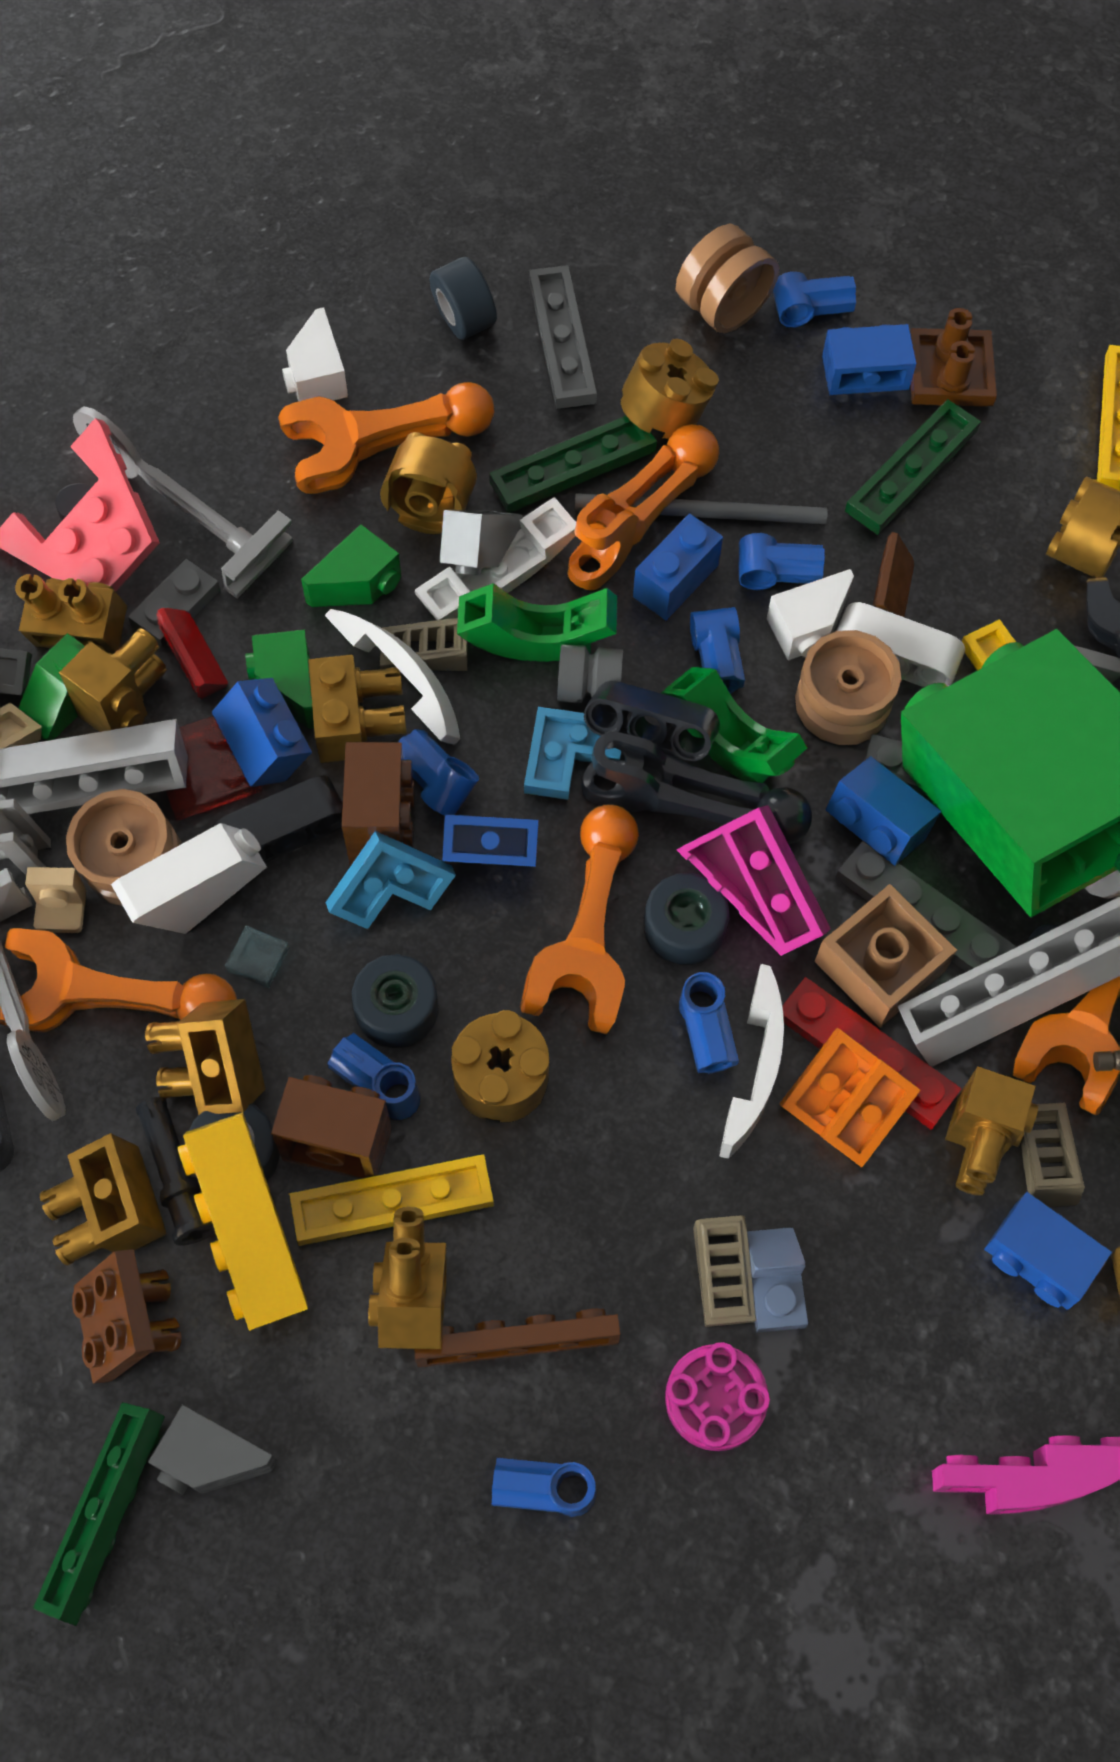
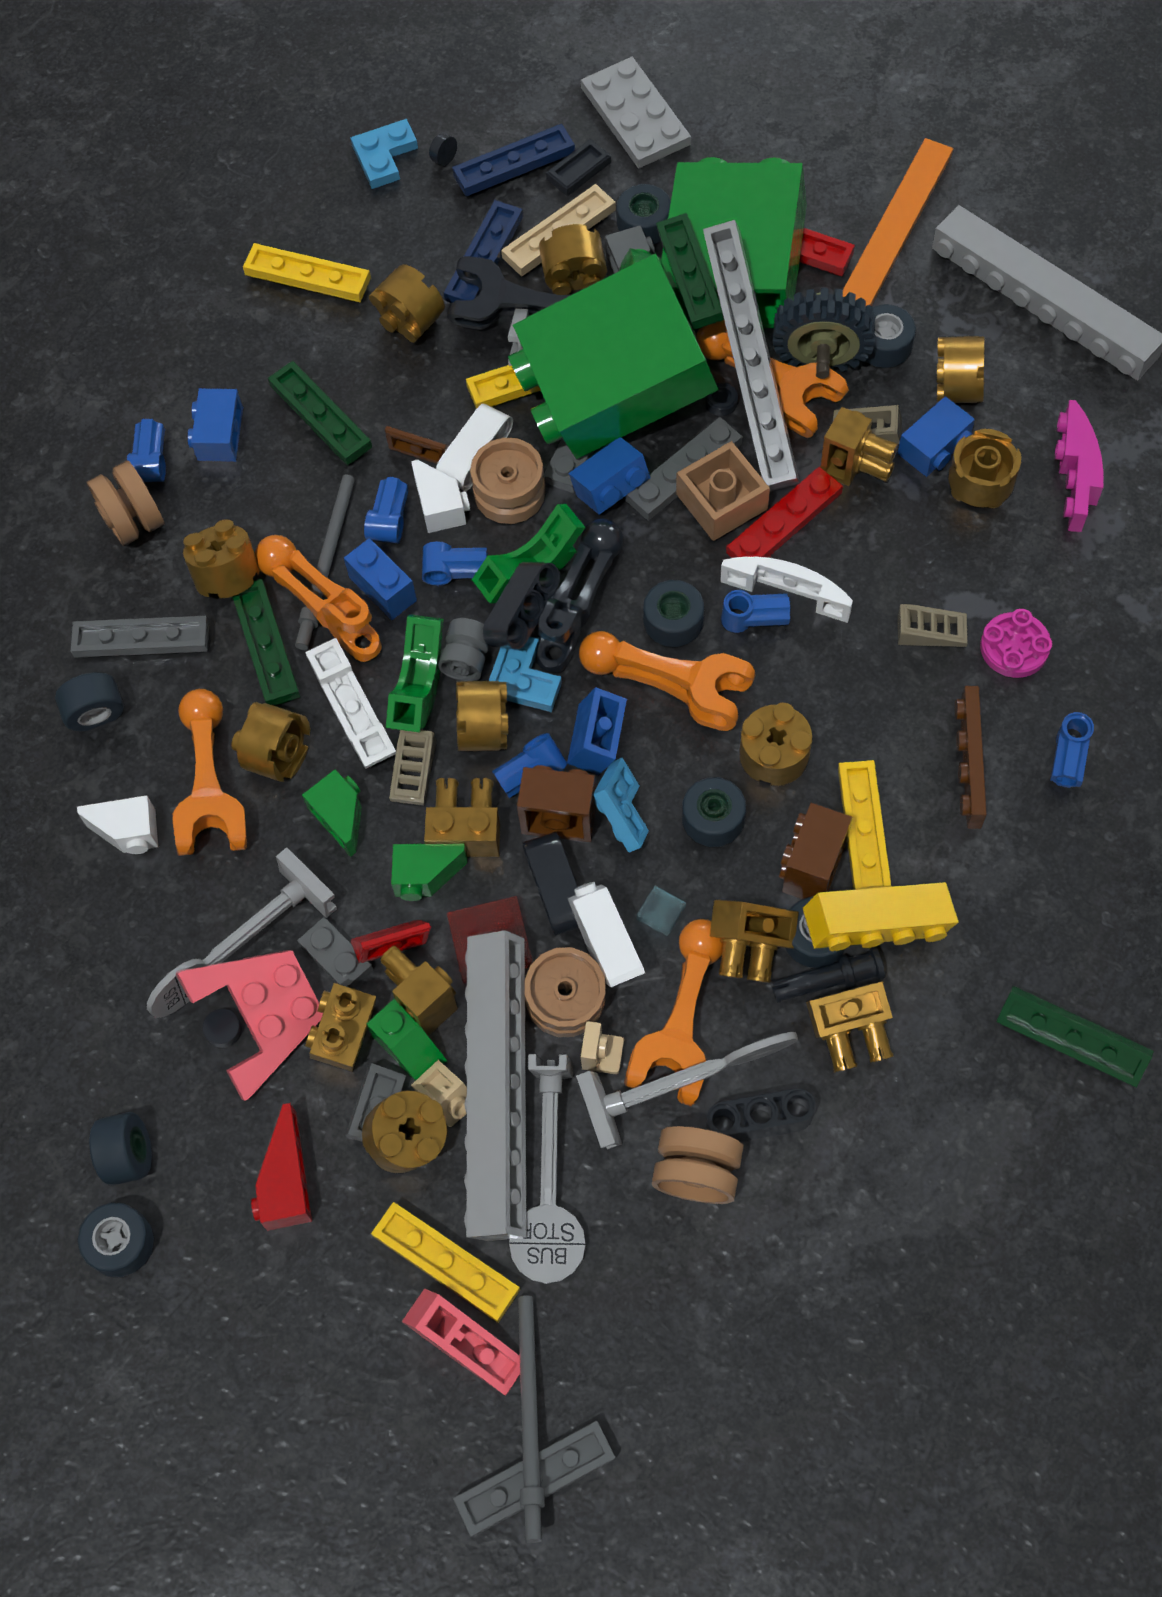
camera: 75 degrees left, 0 degrees up
reddish brown plate [72,1249,182,1384] -> none
dark grey slope [149,1405,278,1495] -> none
blue brick [212,678,312,787] -> none
white slope [325,609,460,745] -> none
blue piece [327,1033,421,1120] -> none
pearl gold brick [368,1206,447,1349] -> none
slope [440,510,523,575] -> none
dark pink wedge [676,805,831,956] -> none
sand blue slope [747,1227,808,1333] -> none
orange slope [779,1028,921,1167] -> none
reddish brown plate [910,308,997,406] -> none
none -> pearl gold brick [456,681,508,751]
none -> pearl gold brick [949,429,1021,508]

